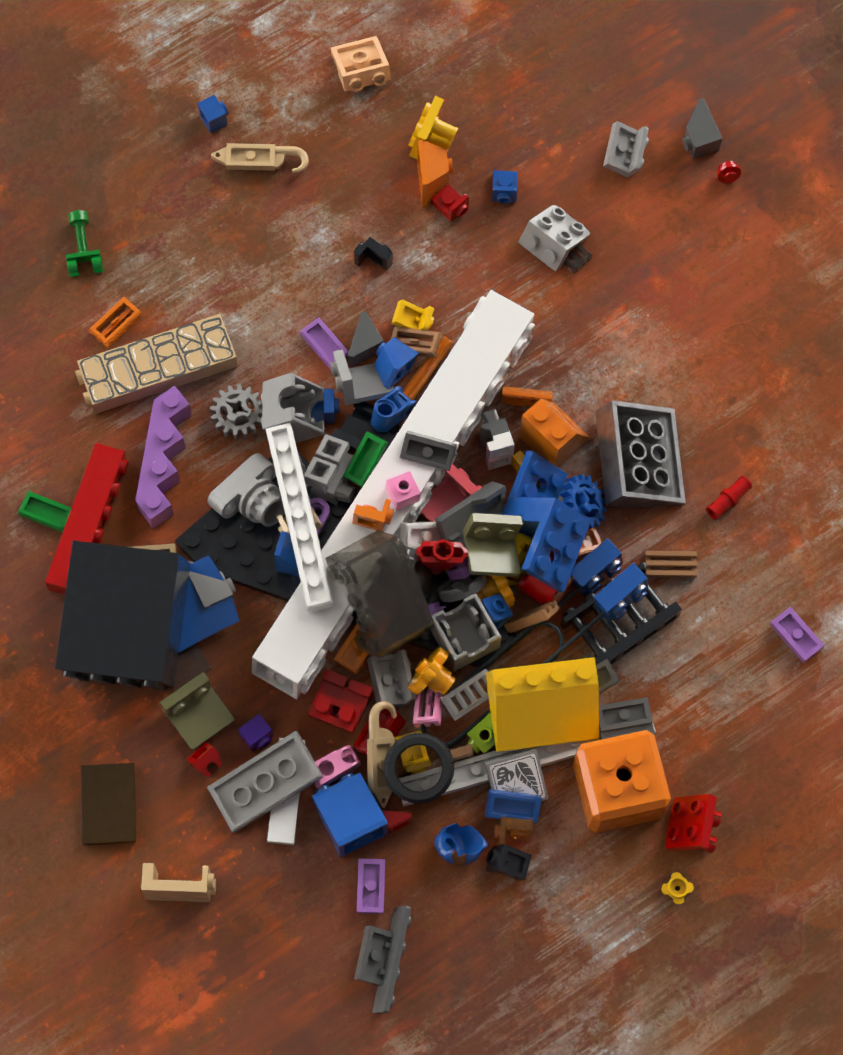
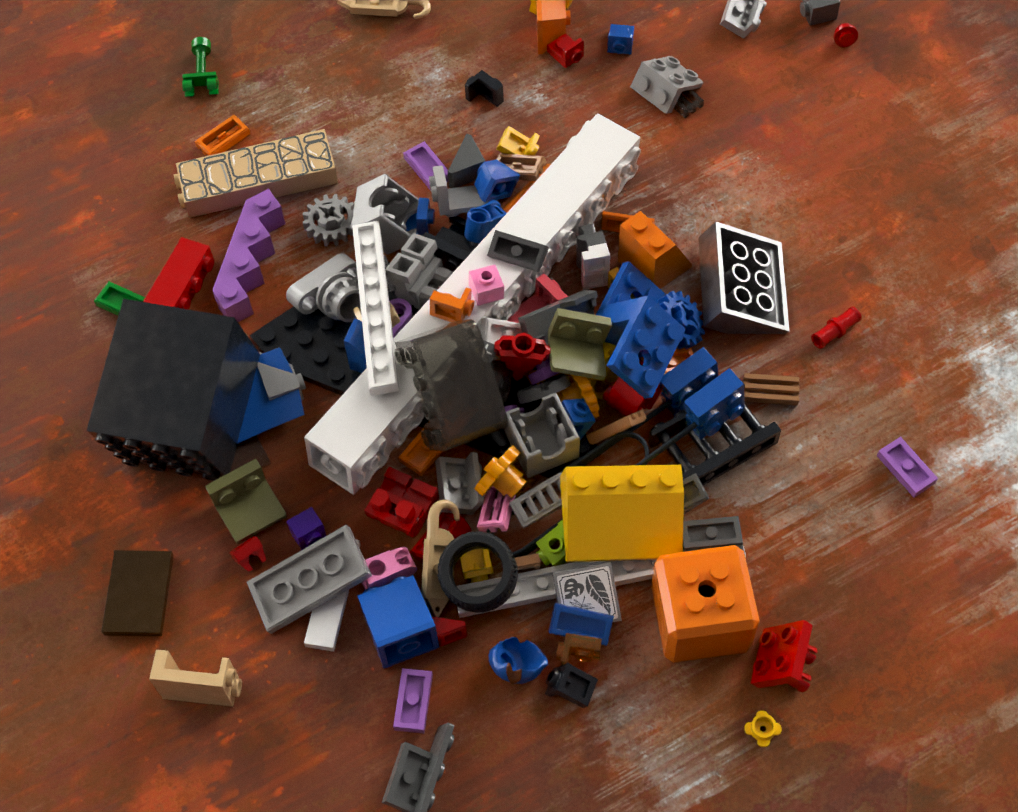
camera: 10 degrees right, 10 degrees down
green tile [343,431,388,487] -> none

